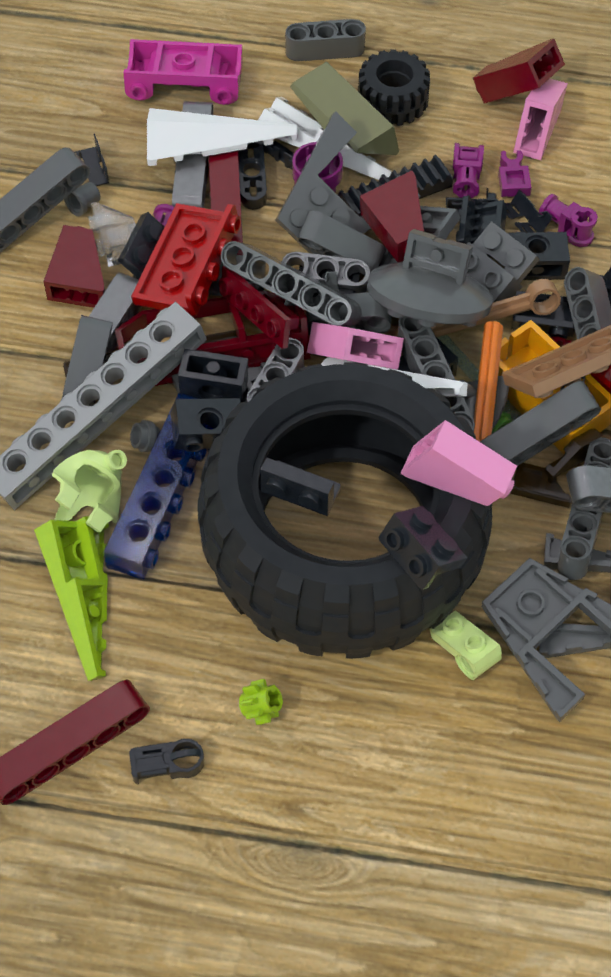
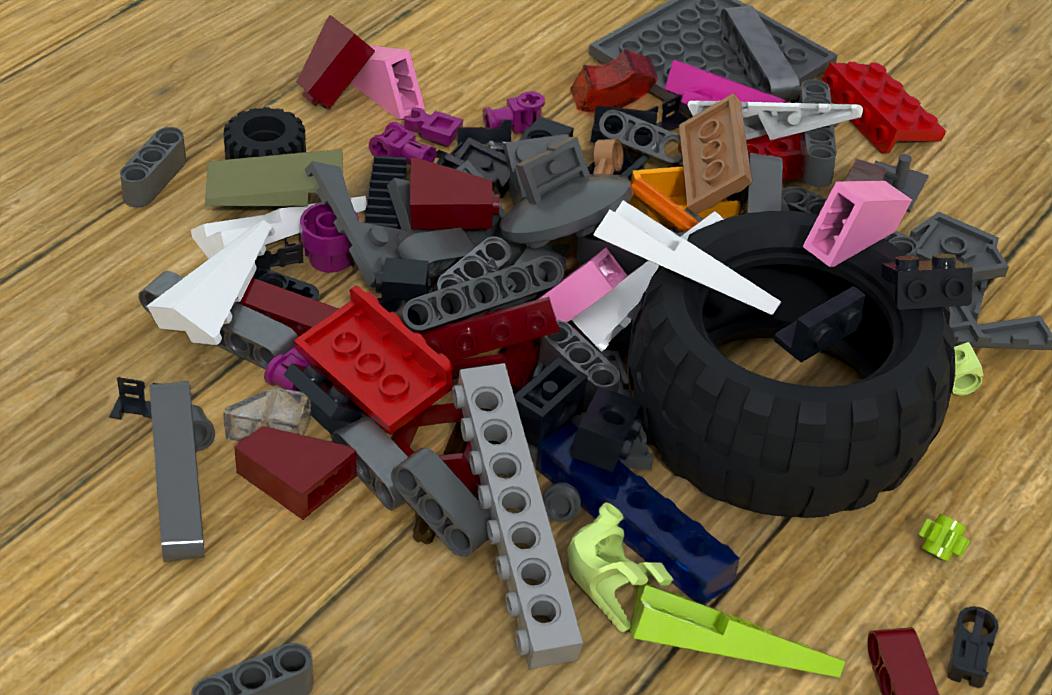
camera: 65 degrees left, 15 degrees down
dark pink piece [123,39,243,105] -> none
none -> black brick [376,258,429,325]
none -> white wedge [593,200,781,315]

